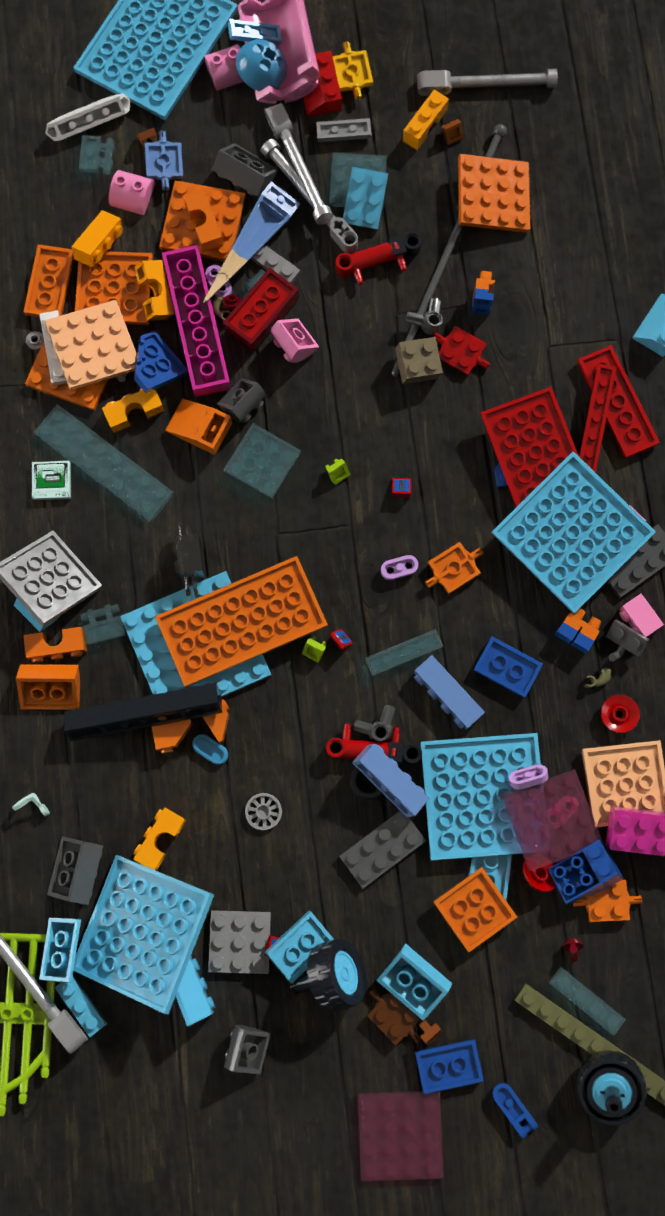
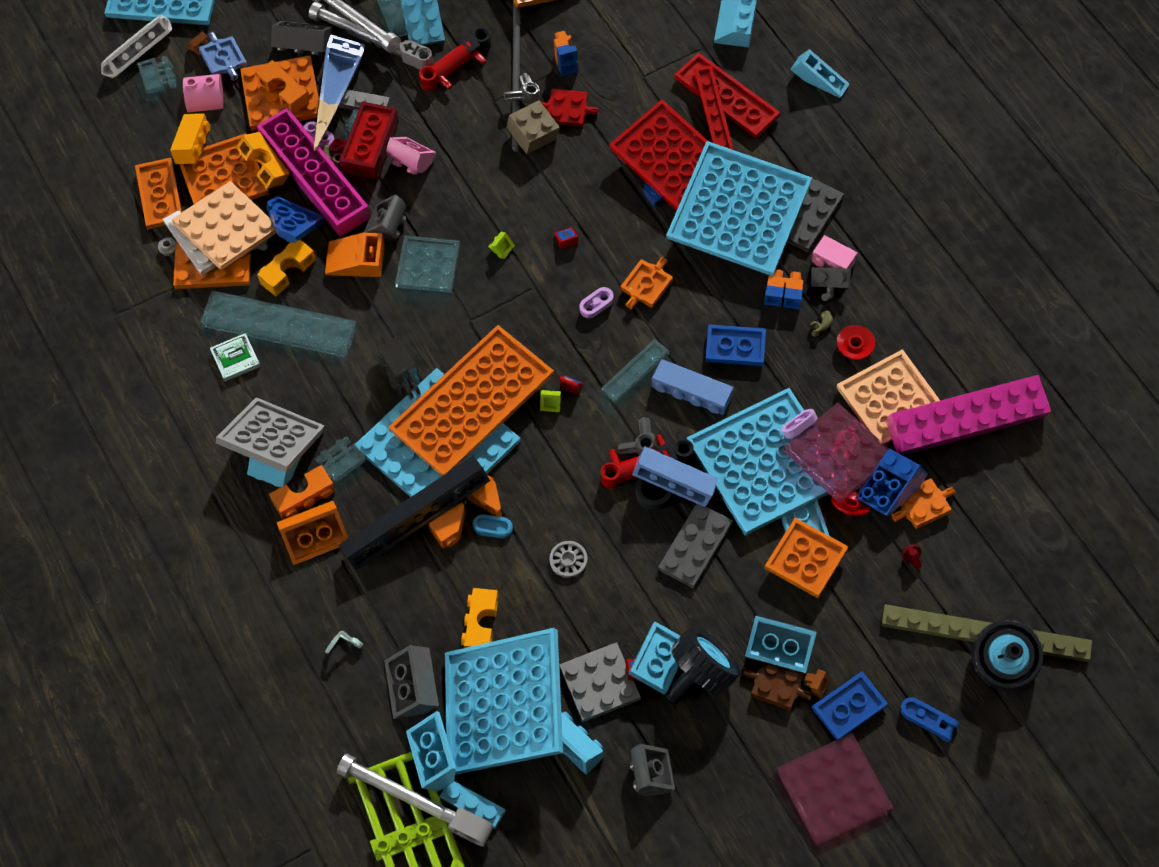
camera: 20 degrees left, 15 degrees down
clear light blue plate [549,967,626,1036] -> none

